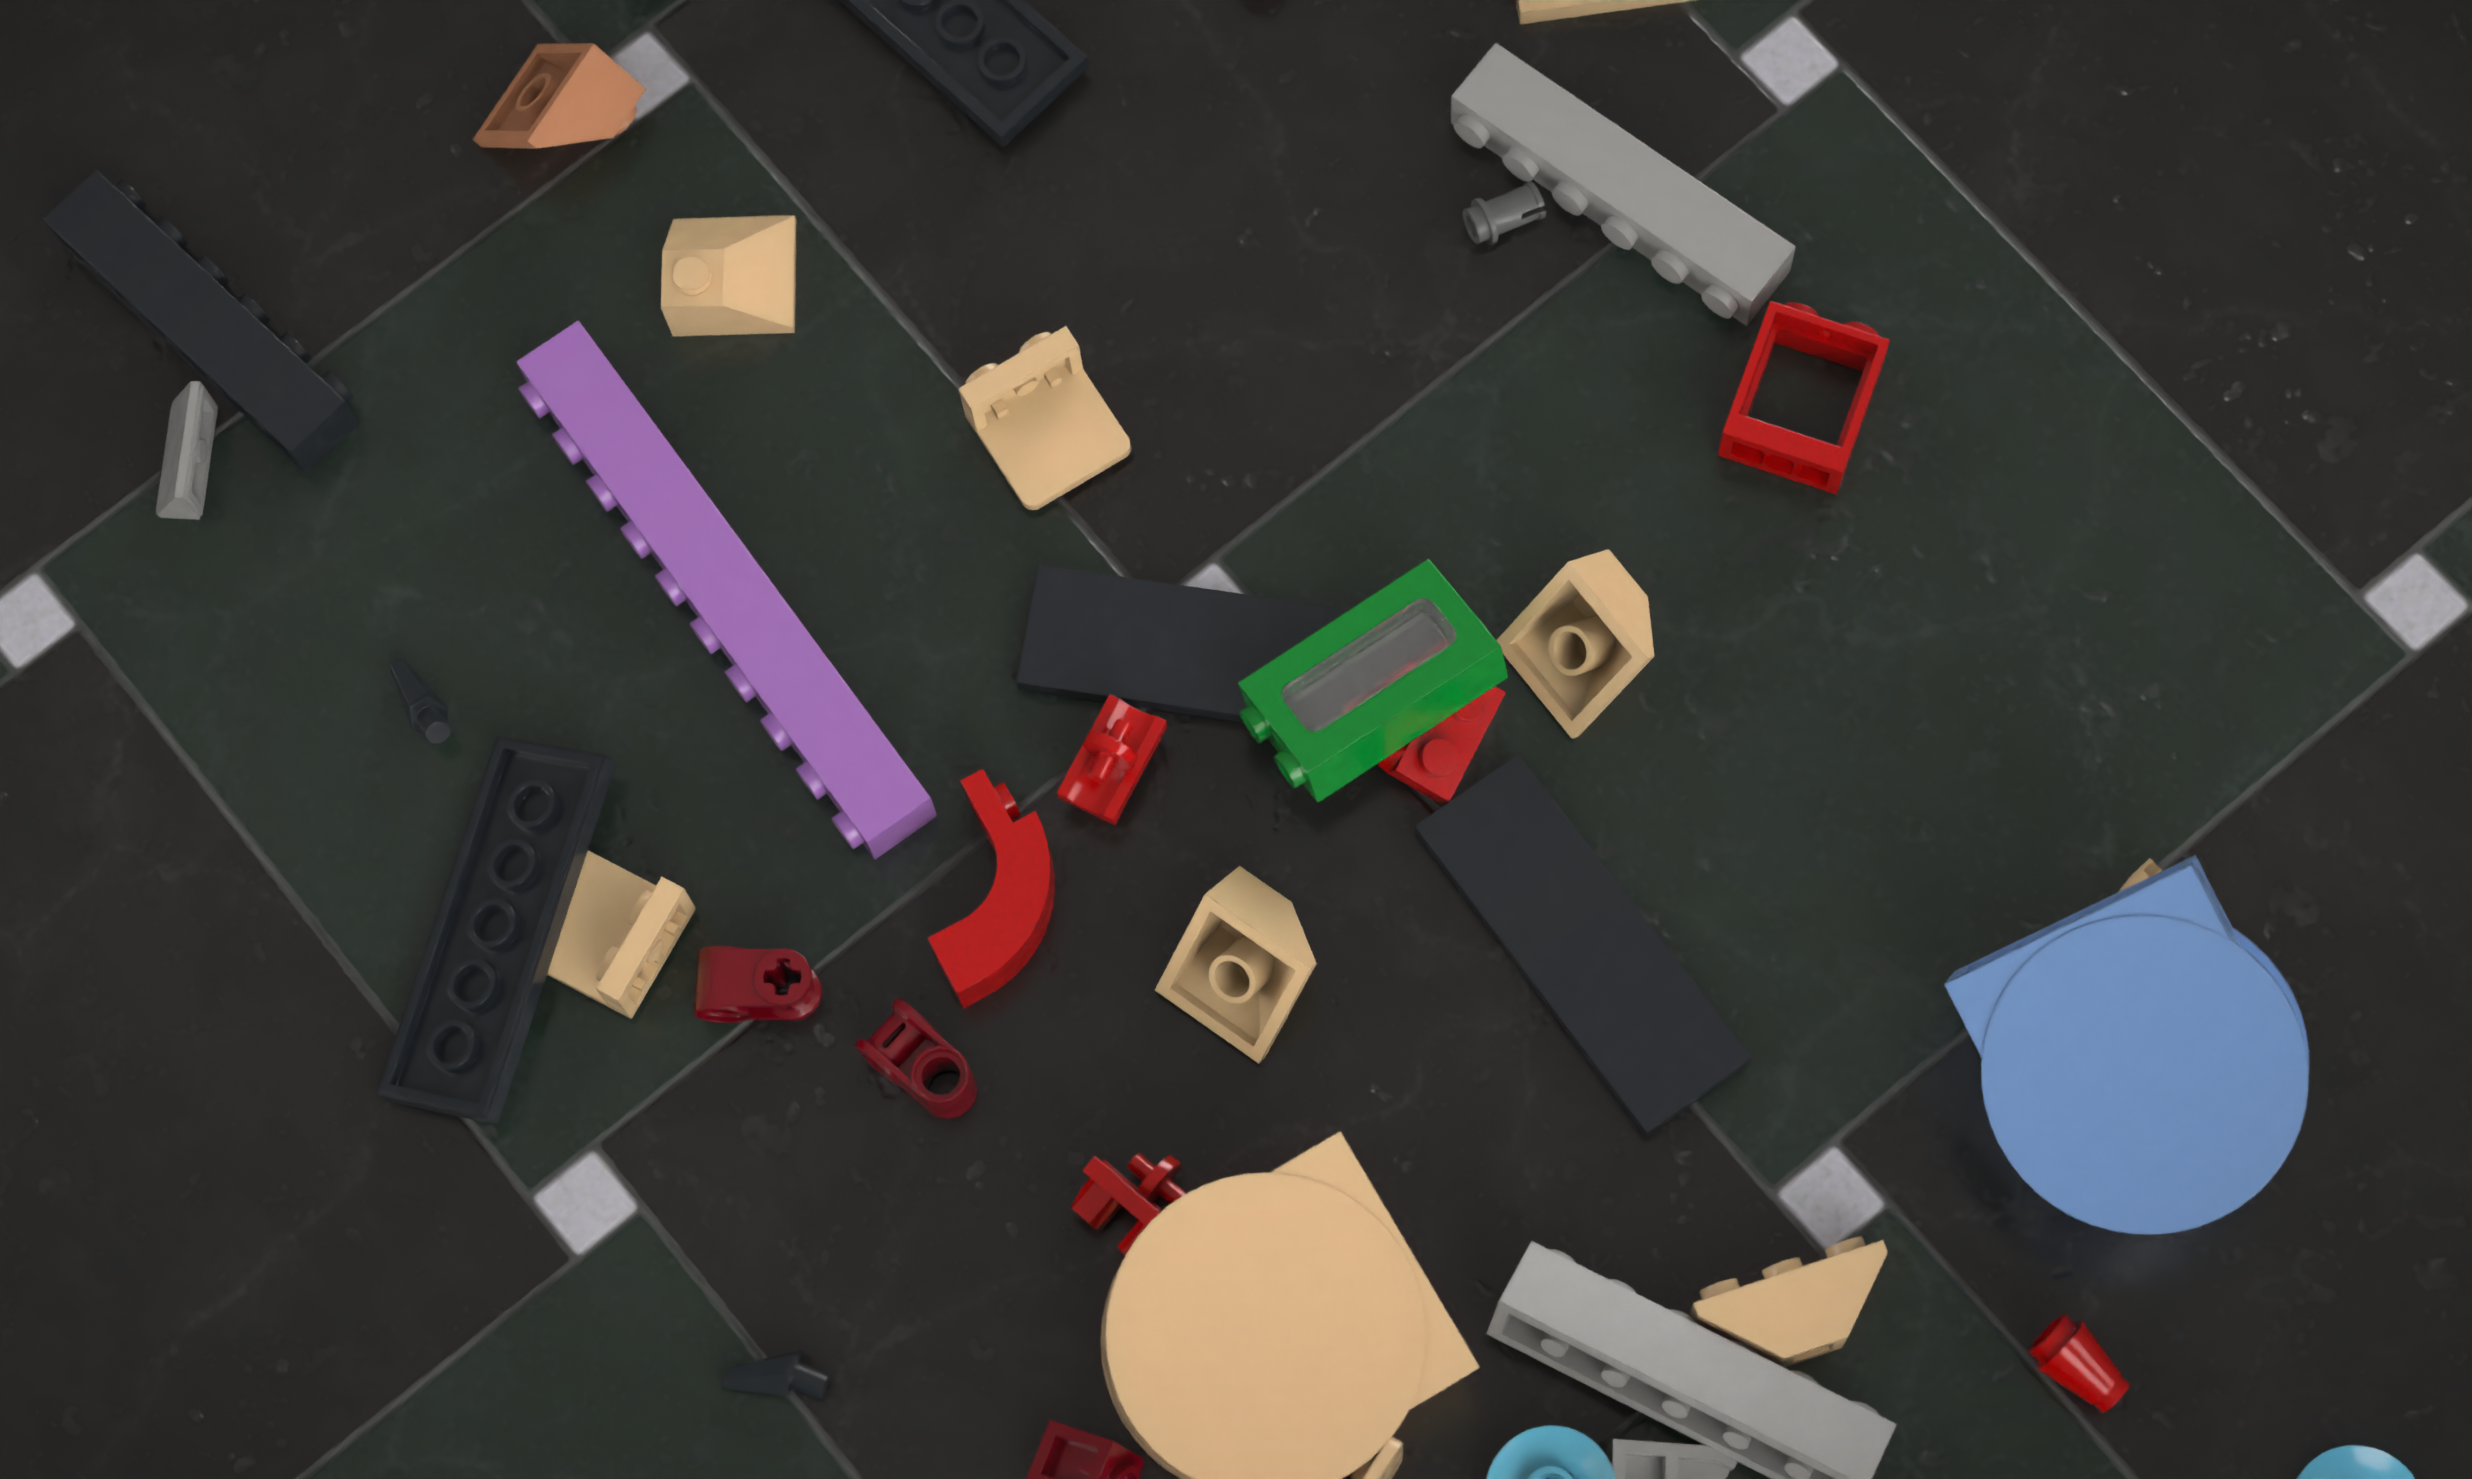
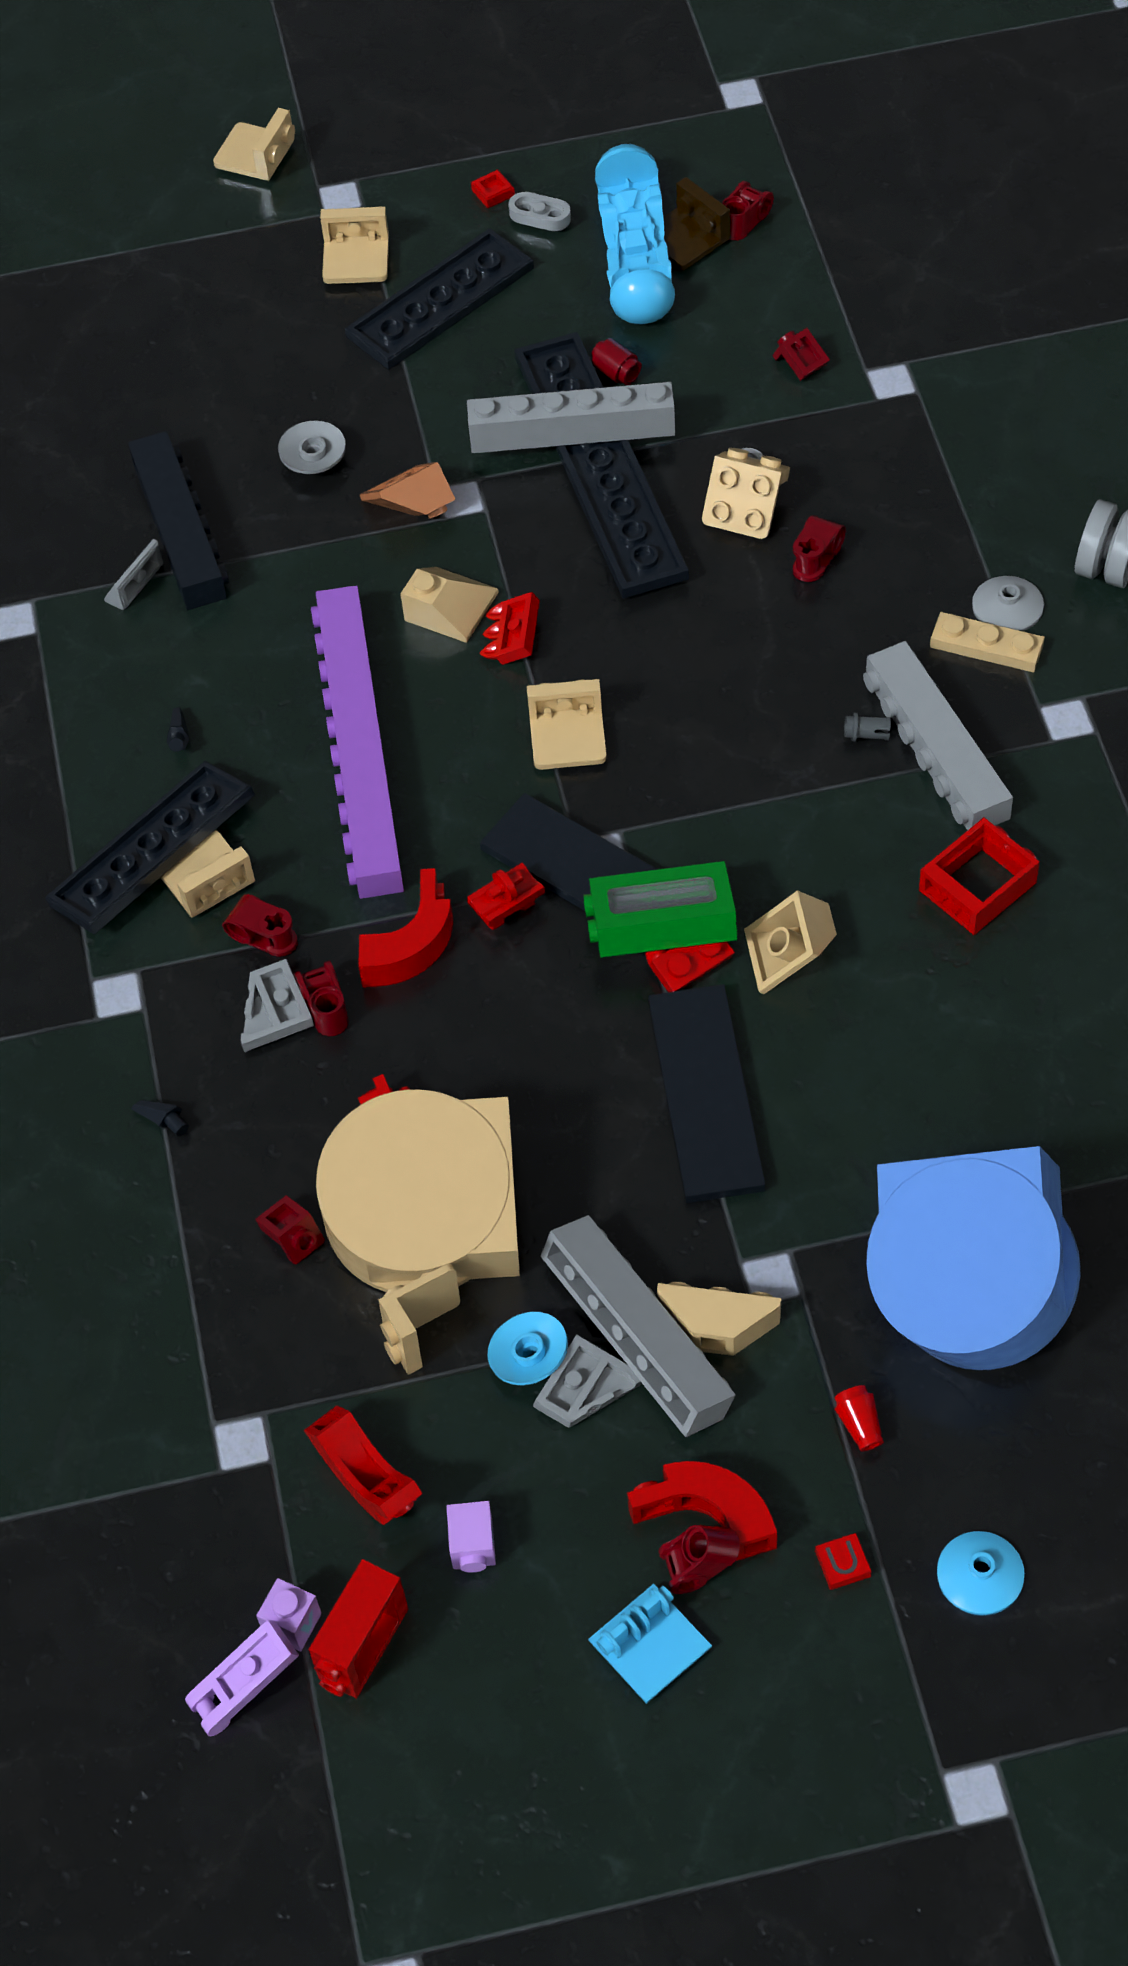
camera: 25 degrees right, 15 degrees down
tan slope [1155,866,1317,1064] -> none
none -> light grey wing [240,959,314,1052]
none -> light grey dish [278,421,346,474]
none -> red plate [480,592,540,665]

